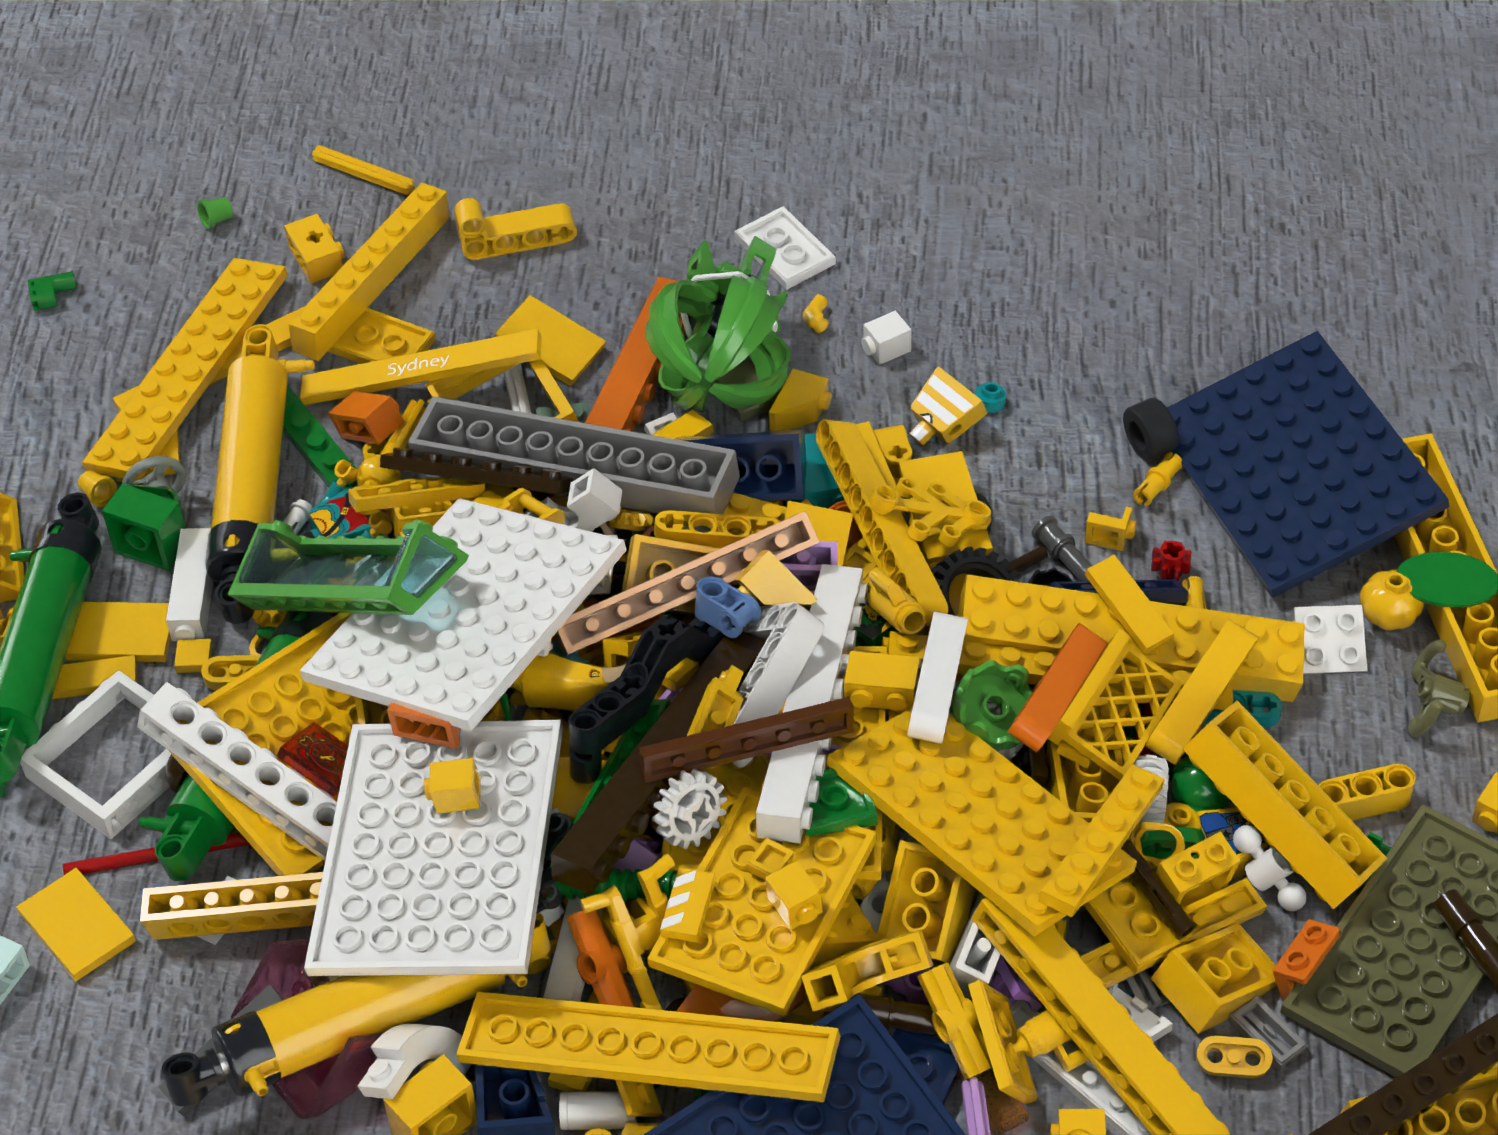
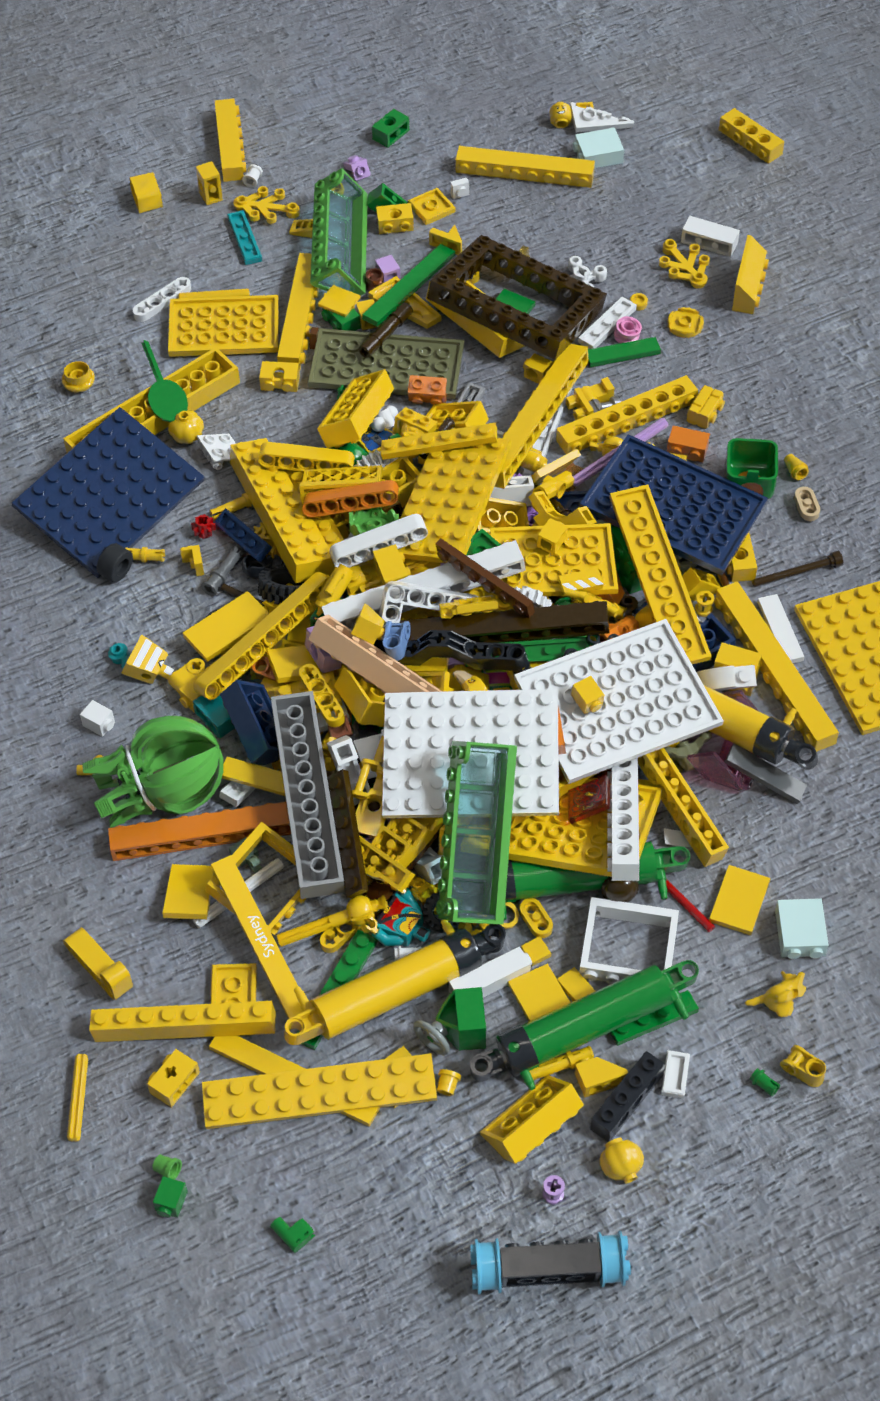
camera: 120 degrees left, 5 degrees up
orange brick [328,391,405,444] -> none
white tile [734,206,836,290] -> none
yellow tile [746,837,798,880] -> none
yellow plant [869,477,991,547] -> none
yellow tile [1085,554,1174,654] -> none
yellow plate [1196,1036,1273,1079] -> none
yellow beam [1318,764,1416,821] -> none
olive piece [1408,639,1470,738] -> none
none -> green brick [153,1176,188,1218]
none -> yellow brick [259,361,300,392]

